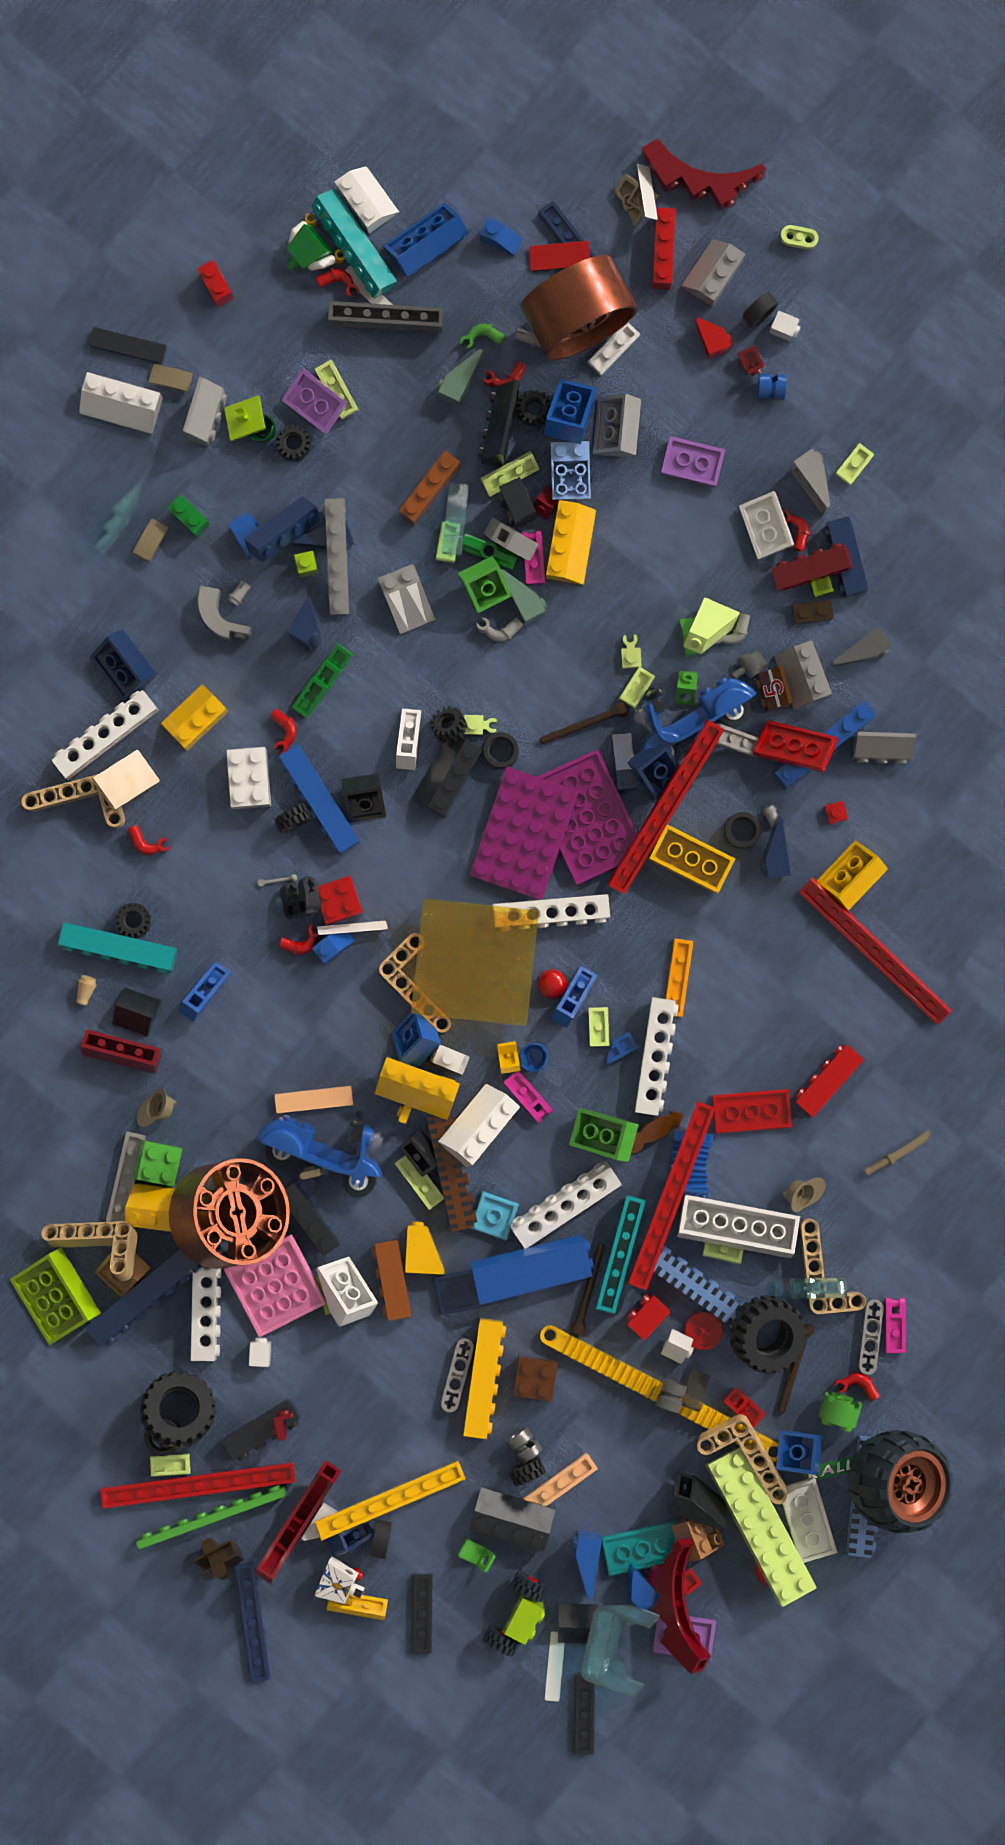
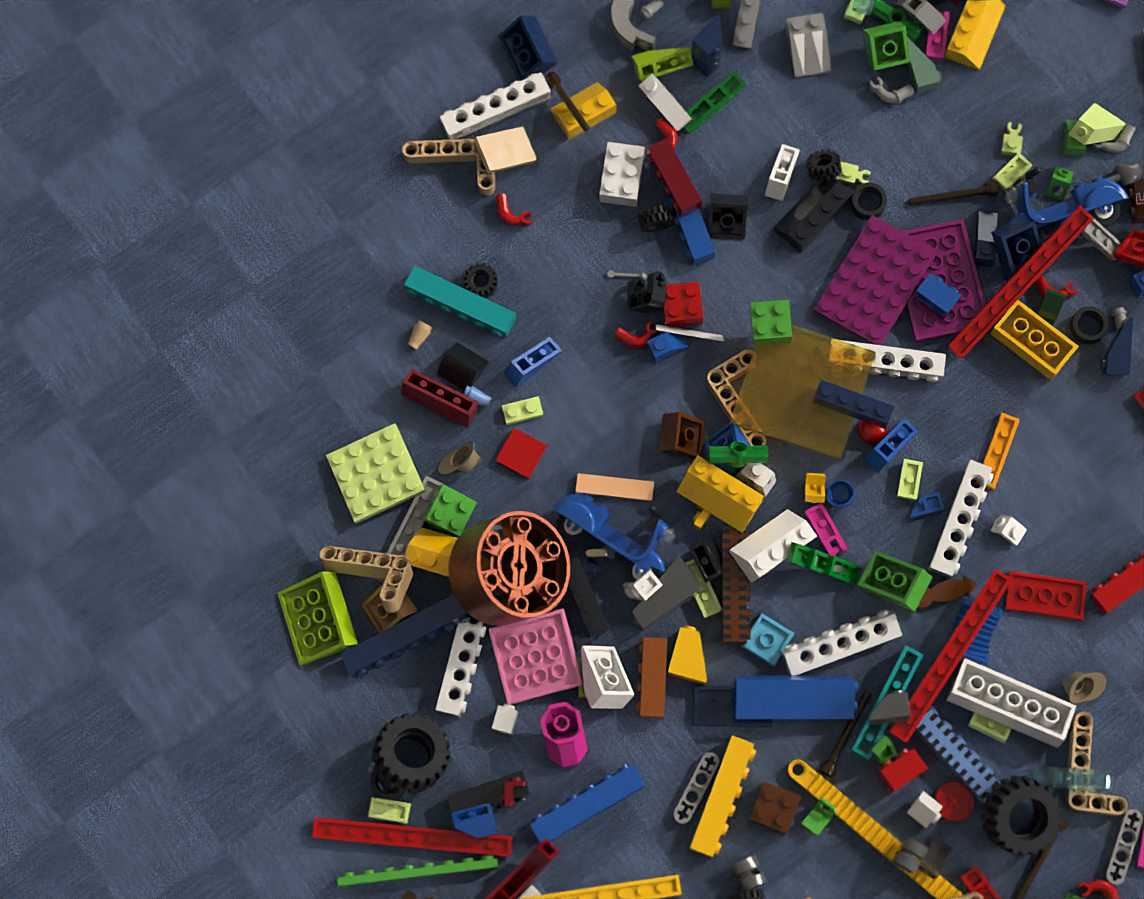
camera: 15 degrees right, 10 degrees down
none -> yellowish green plate [326,423,426,524]
none -> blue slope [451,803,498,838]
none -> medium blue cone [463,386,491,407]
none -> red tile [495,428,548,479]
none -> yellowish green plate [502,396,544,425]
none -> blue brick [530,764,646,843]
none -> dark pink brick [540,702,588,768]
none -> dark brown piece [544,72,590,132]
none -> white bracket [623,570,662,600]
none -> lime slope [632,47,693,81]
none -> dark grey slope [632,556,704,630]
none -> white slope [639,73,691,131]
none -> dark red brick [646,138,702,217]
none -> reddish brown slope [658,412,705,458]
none -> green piece [707,441,768,468]
none -> bright green brick [749,300,792,346]
none -> green slope [786,542,861,585]
none -> bright green bracket [802,797,837,836]
none -> dark blue brick [812,379,894,429]
none -> dark grey slope [869,690,911,725]
none -> bright green tile [872,735,896,766]
none -> blue brick [914,273,961,318]
none -> white bracket [991,515,1027,546]
none -> red piece [1034,276,1078,298]
none -> dark green slope [1037,289,1066,326]

